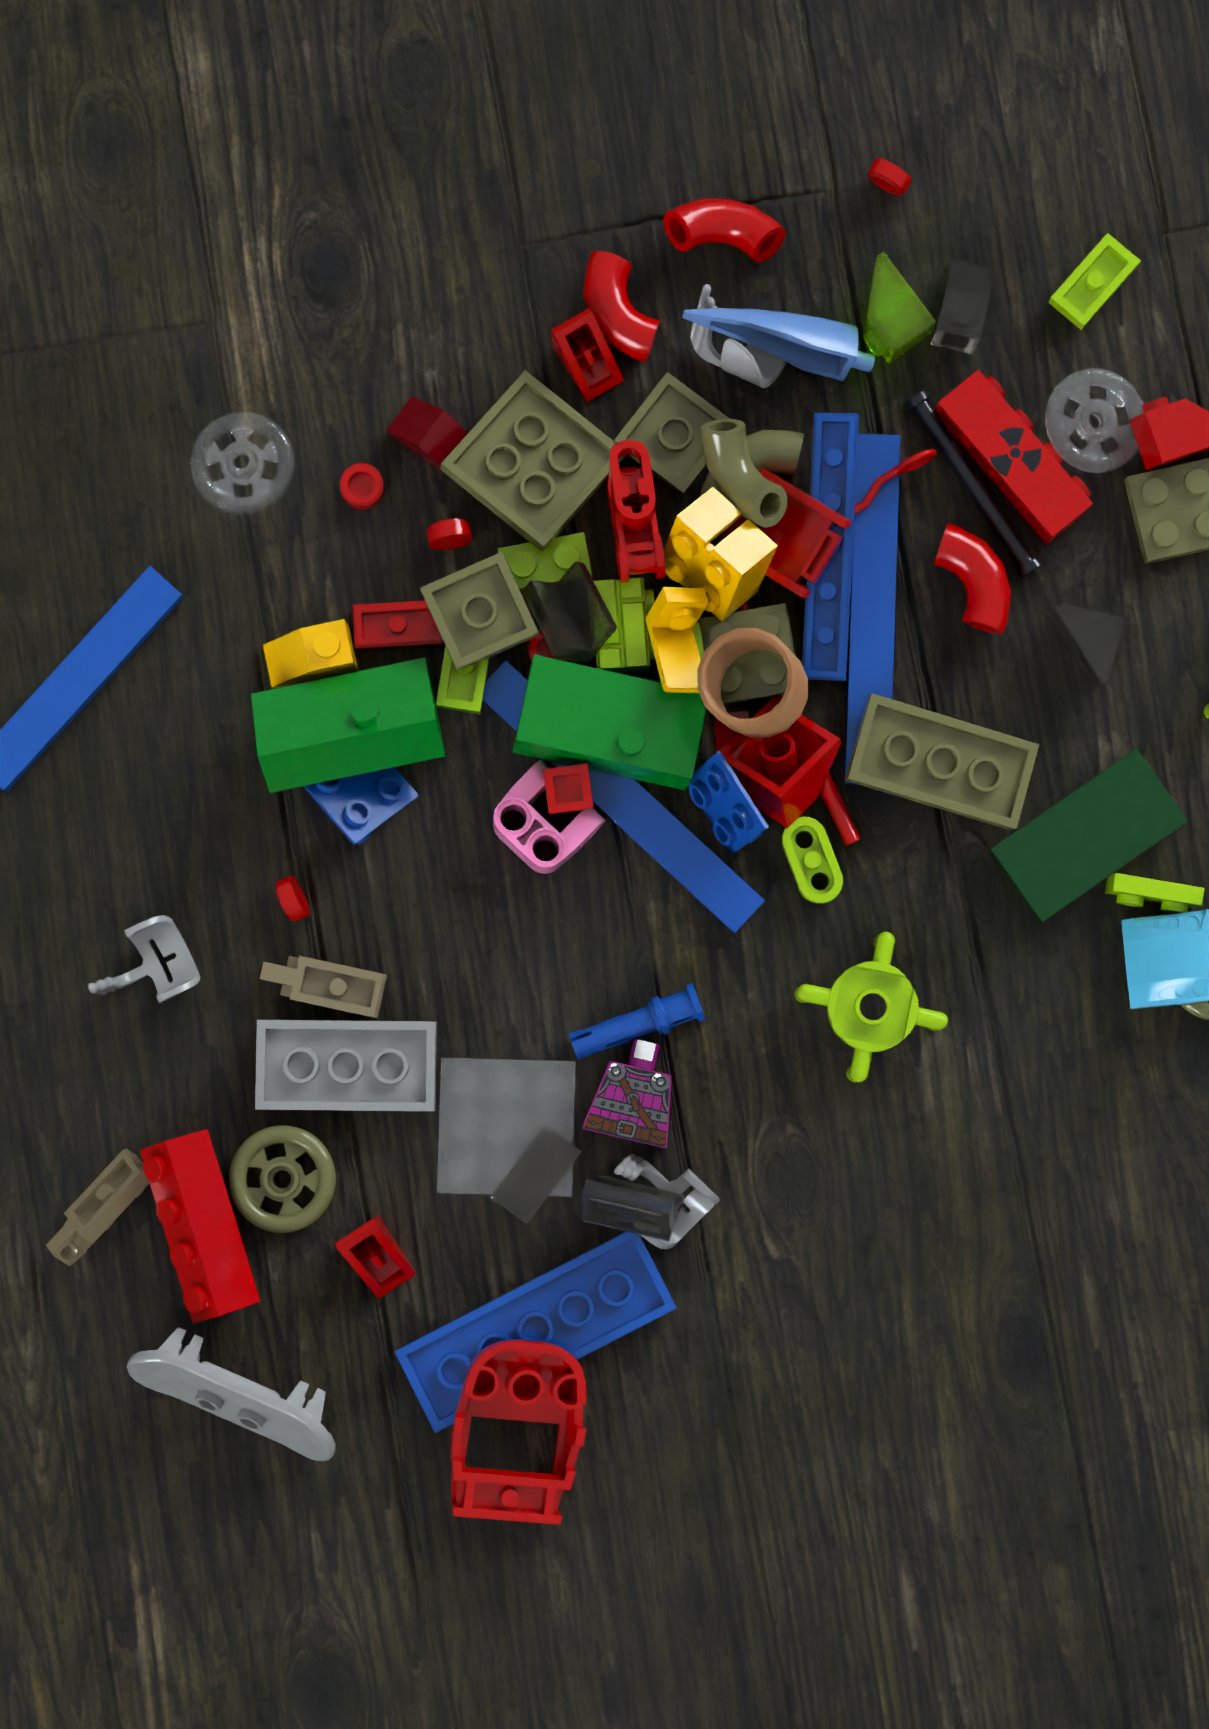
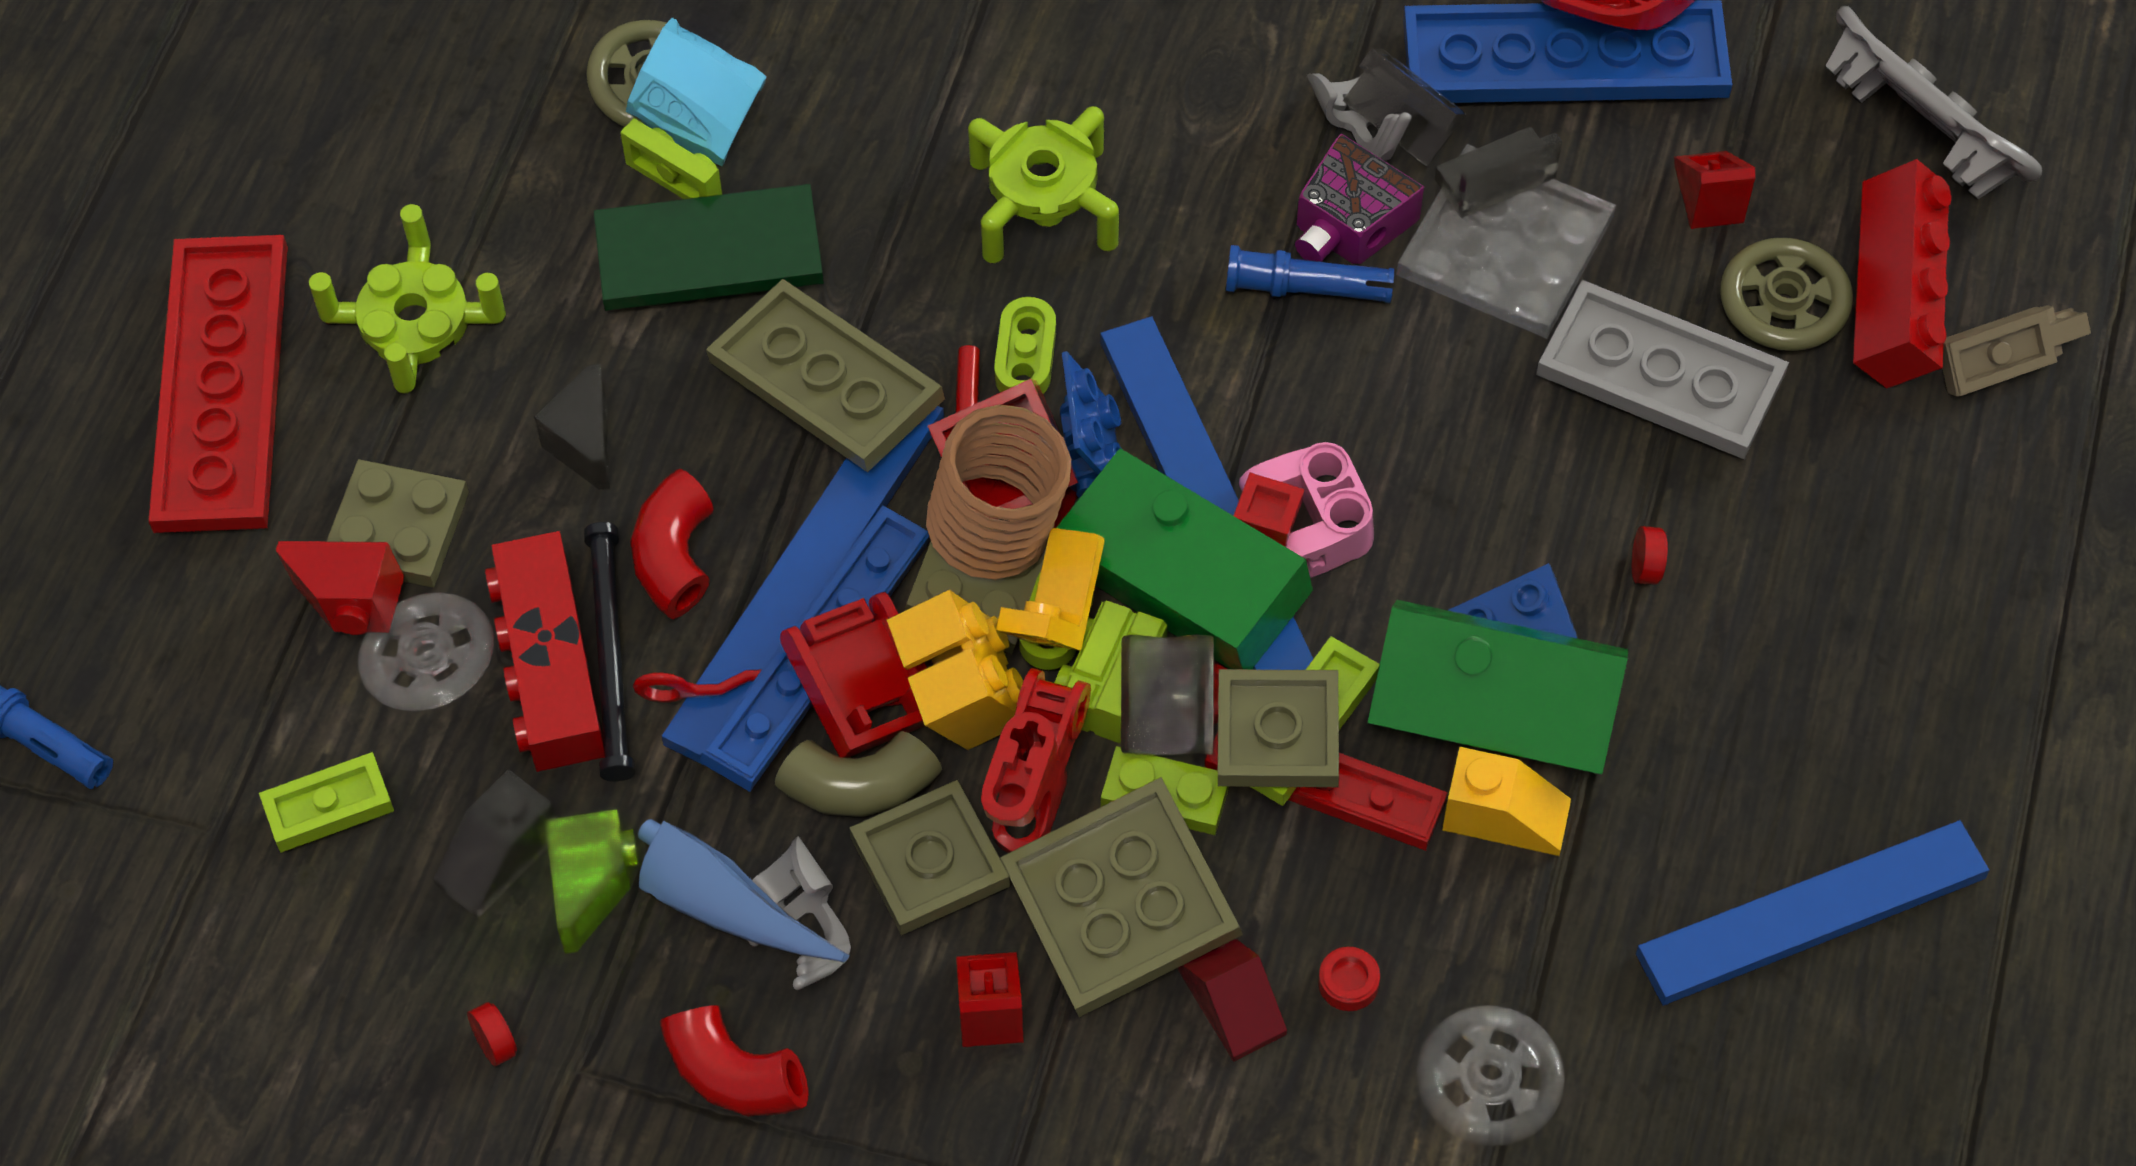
camera: 160 degrees left, 25 degrees down
light grey helmet [88,915,200,1003] -> none
dark tan hinge [260,956,387,1018] -> none
red tile [427,519,473,550] -> none
red cylinder [583,250,660,363] -> none
olive cylinder [701,419,788,528] -> none

